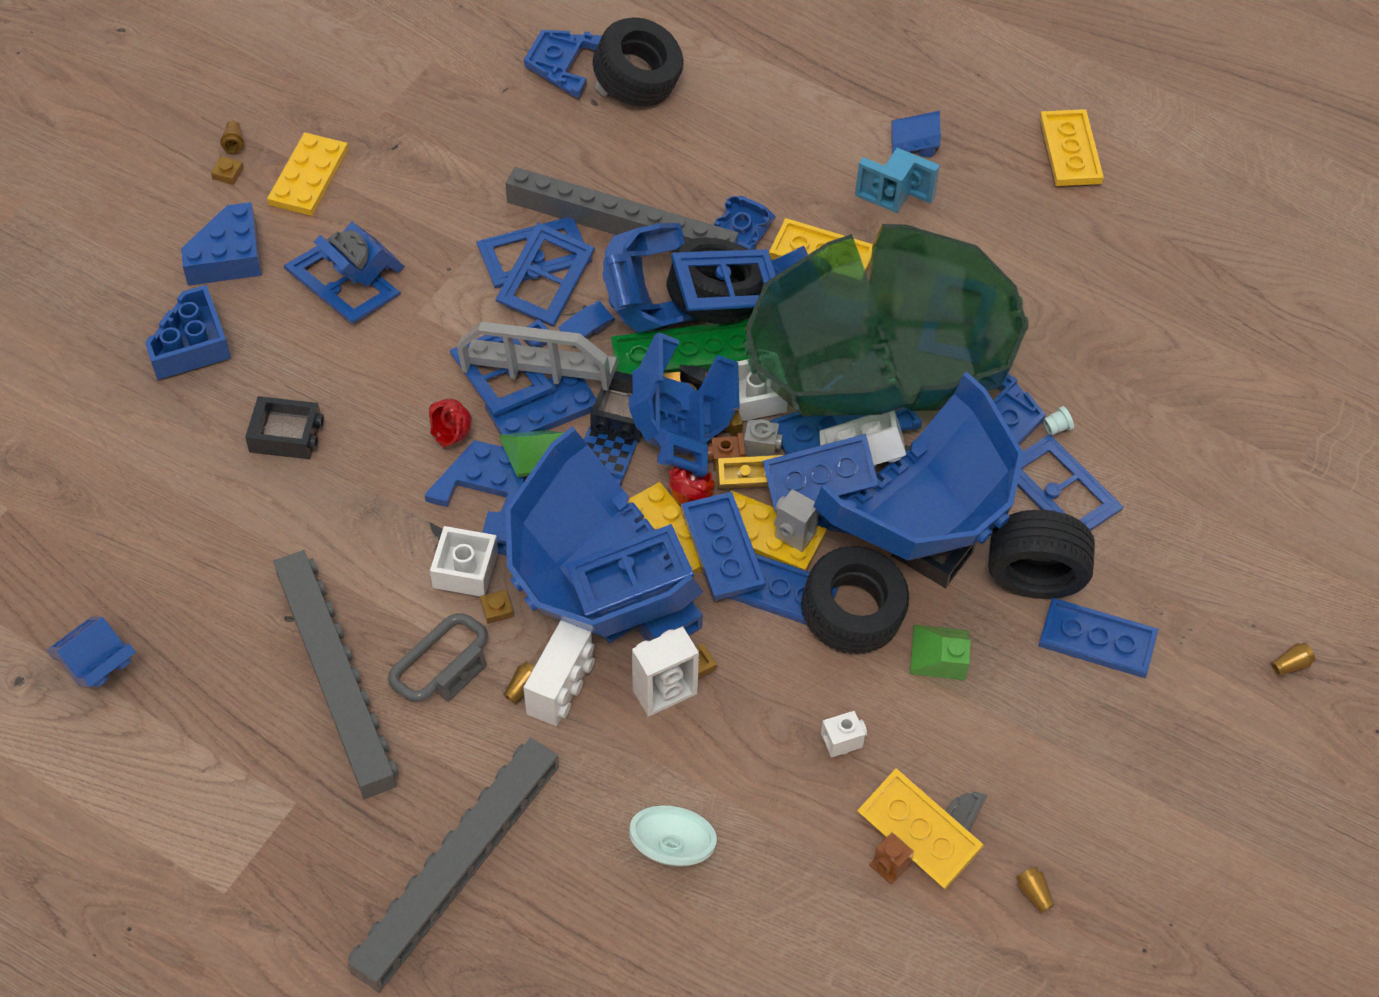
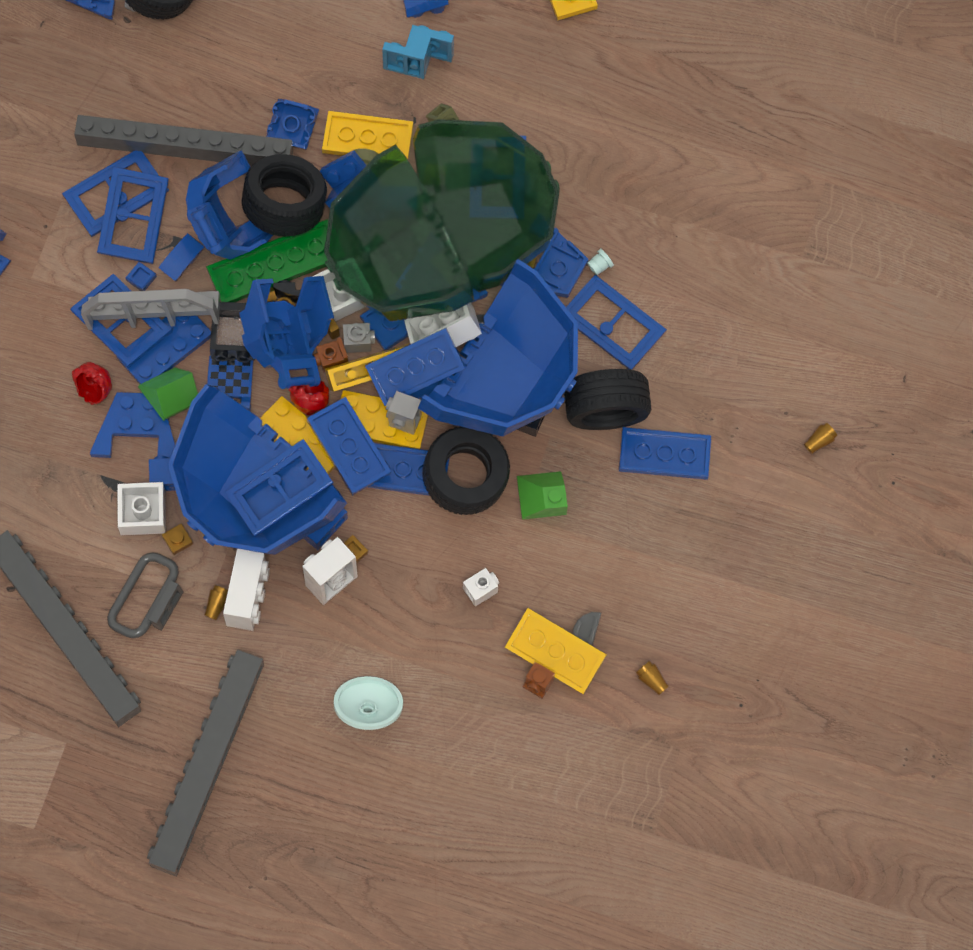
camera: 15 degrees left, 15 degrees up
blue door [671,249,785,311] -> none

